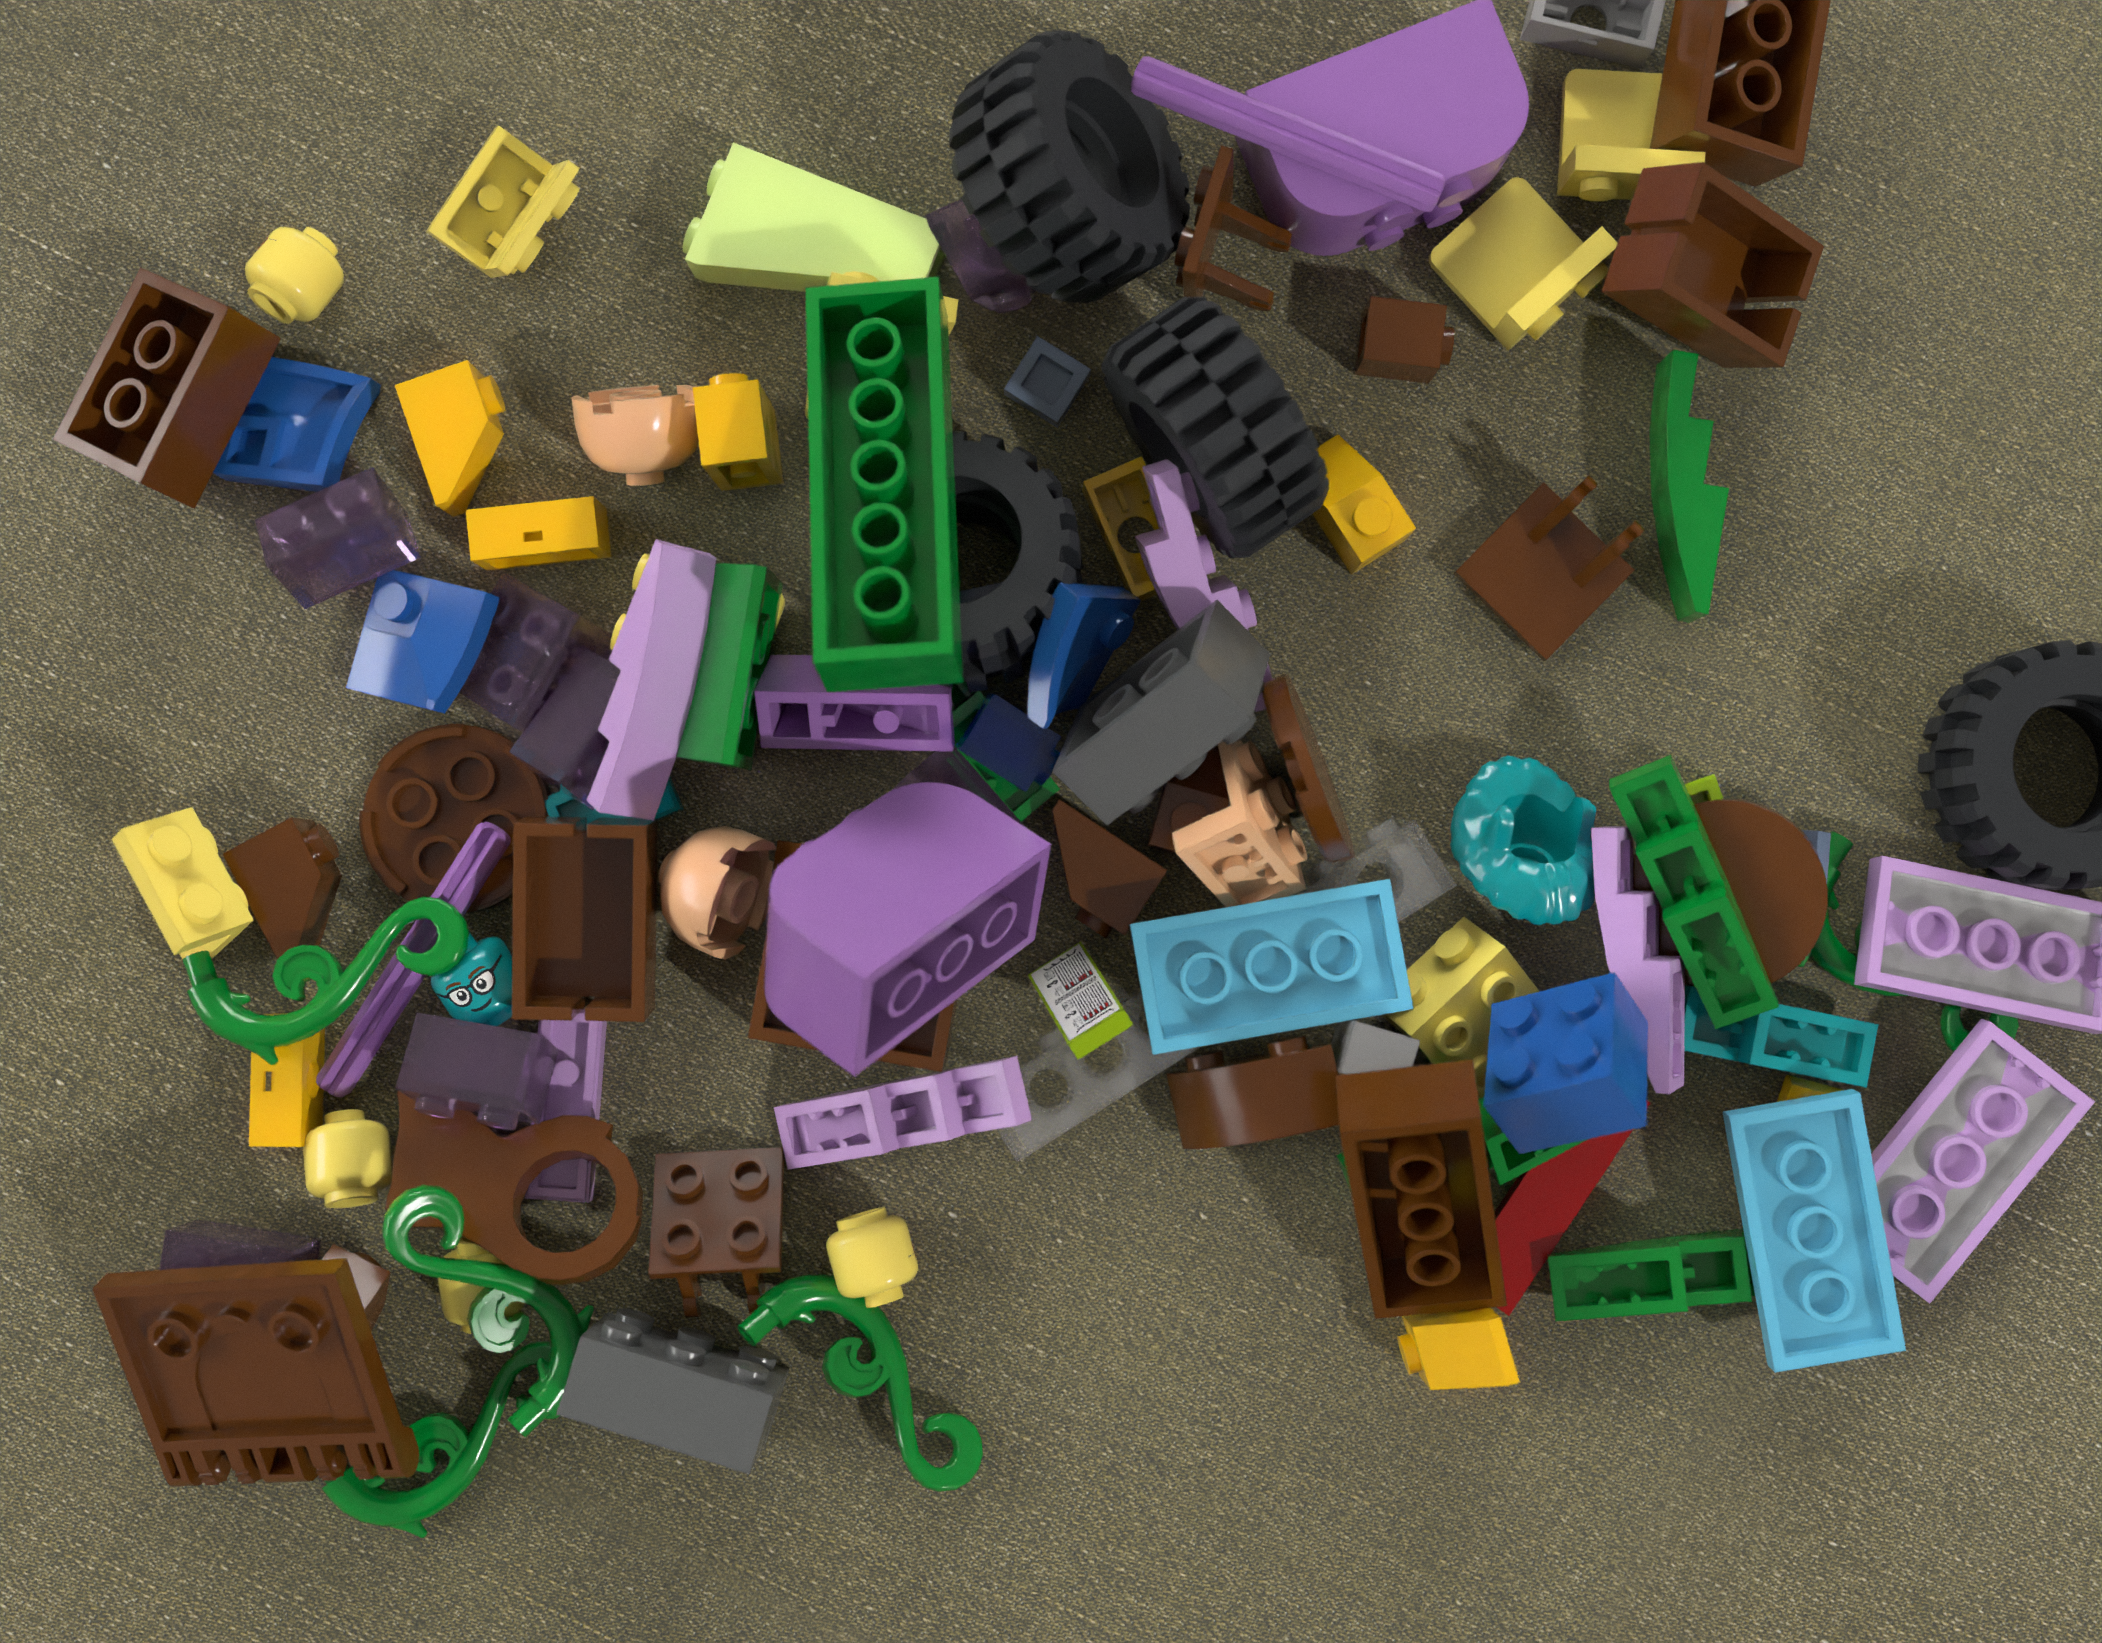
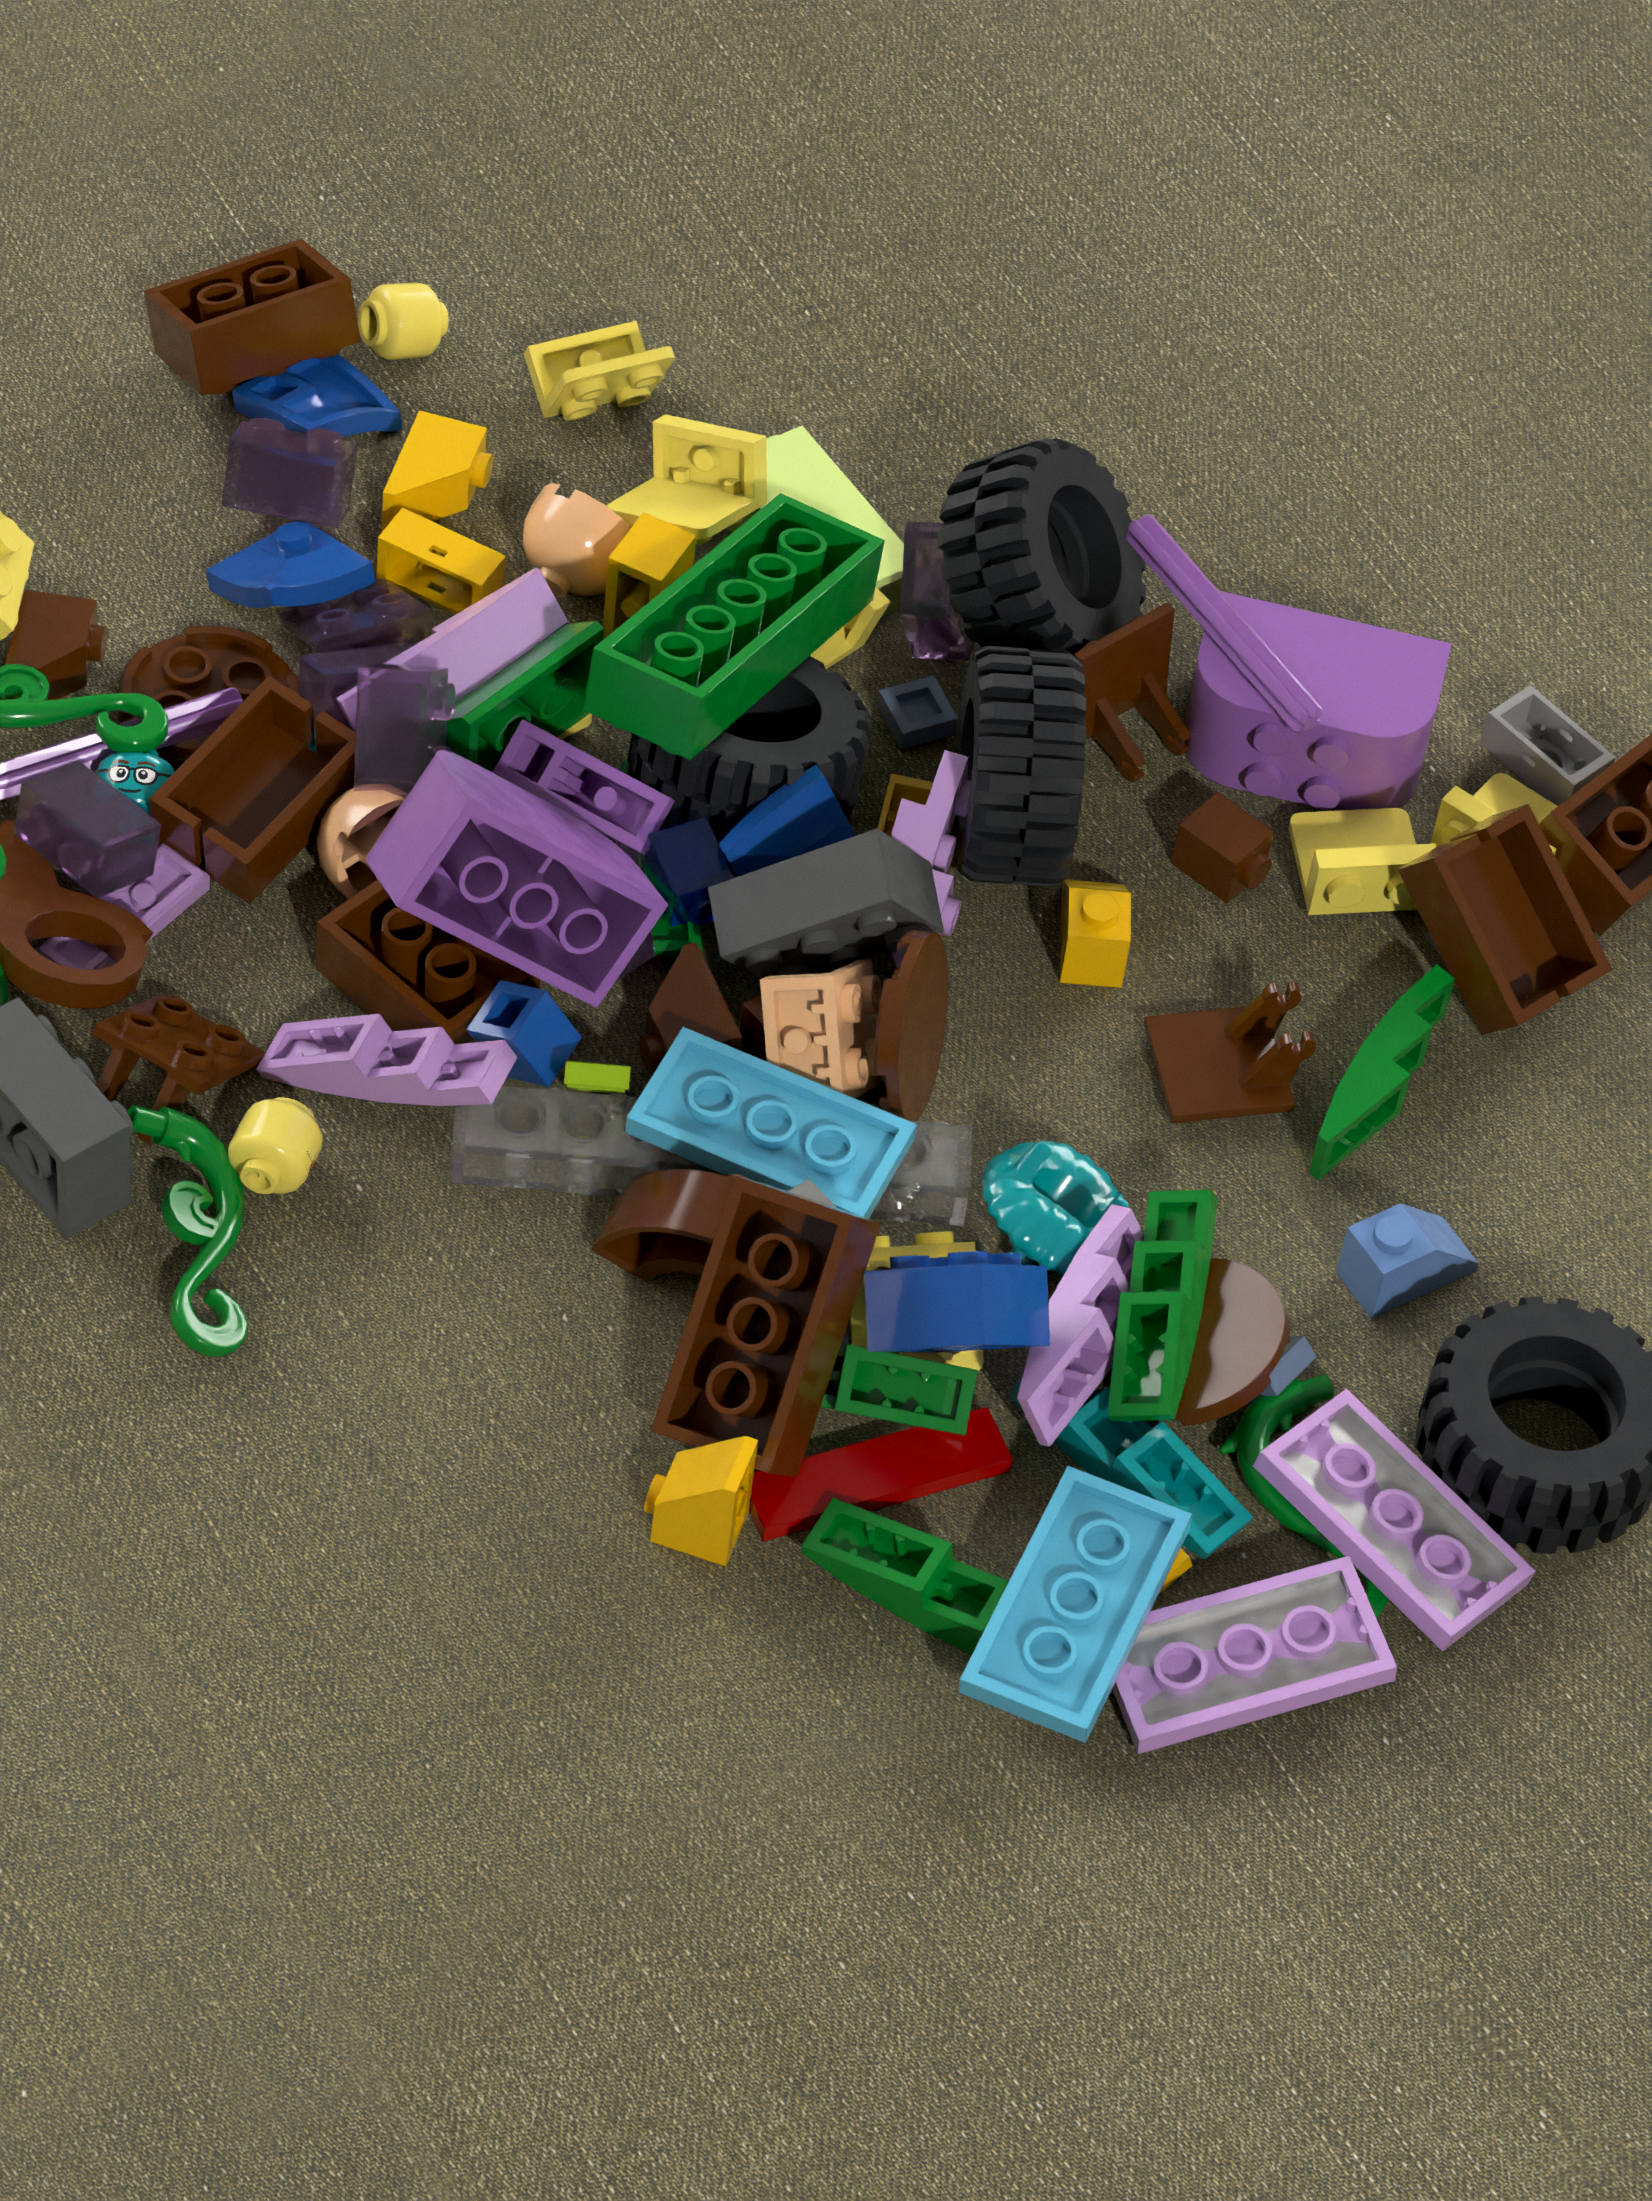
camera: 25 degrees right, 35 degrees down
none -> clear purple brick [354,663,456,796]
none -> blue brick [466,980,582,1088]
none -> light yellow bracket [607,414,767,544]
none -> medium blue slope [1336,1203,1479,1319]

